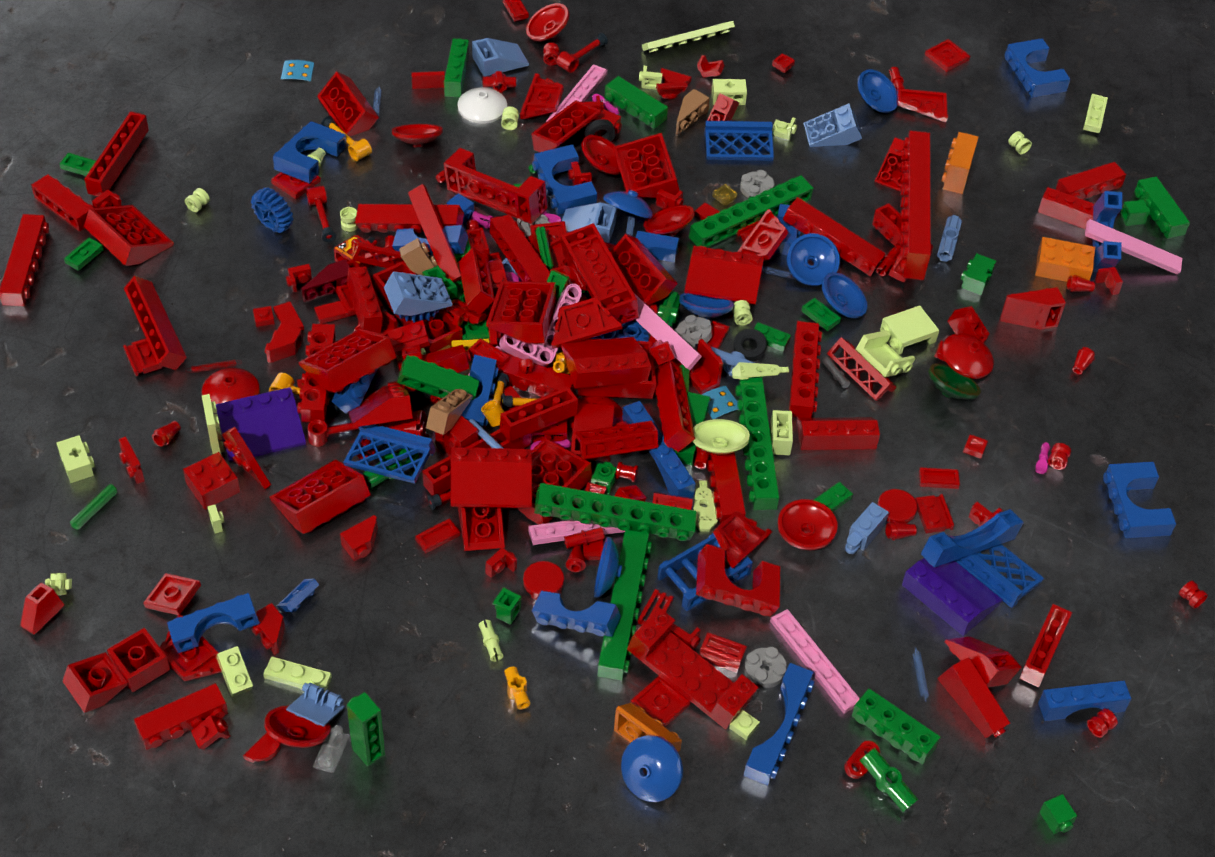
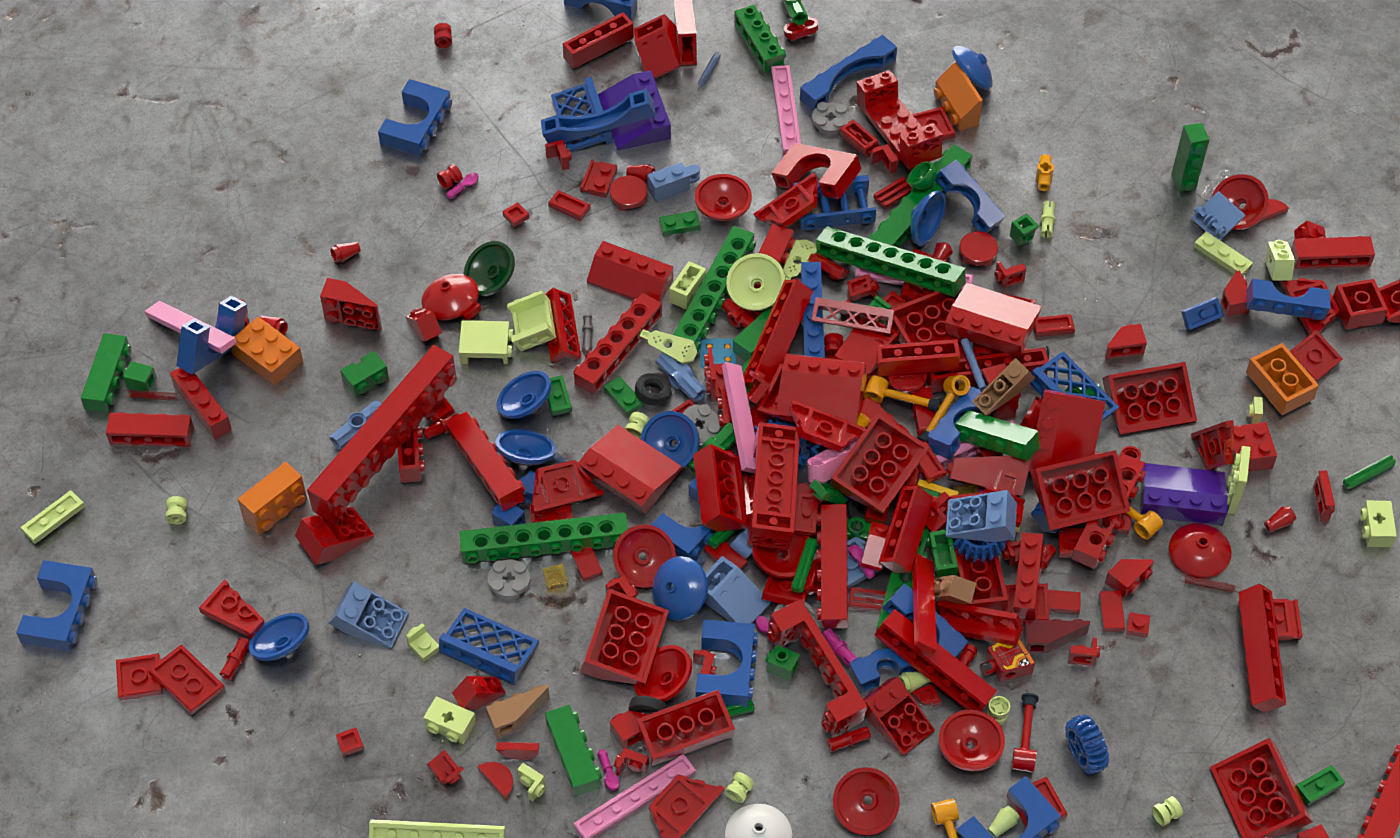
camera: 150 degrees left, 5 degrees up
red plate [465,219,489,262] -> none
none -> red tile [148,644,225,715]
none -> red slope [863,677,935,756]
none -> green piece [907,162,937,190]
none -> red dish [938,710,1005,771]
none -> orange brick [1246,343,1319,415]

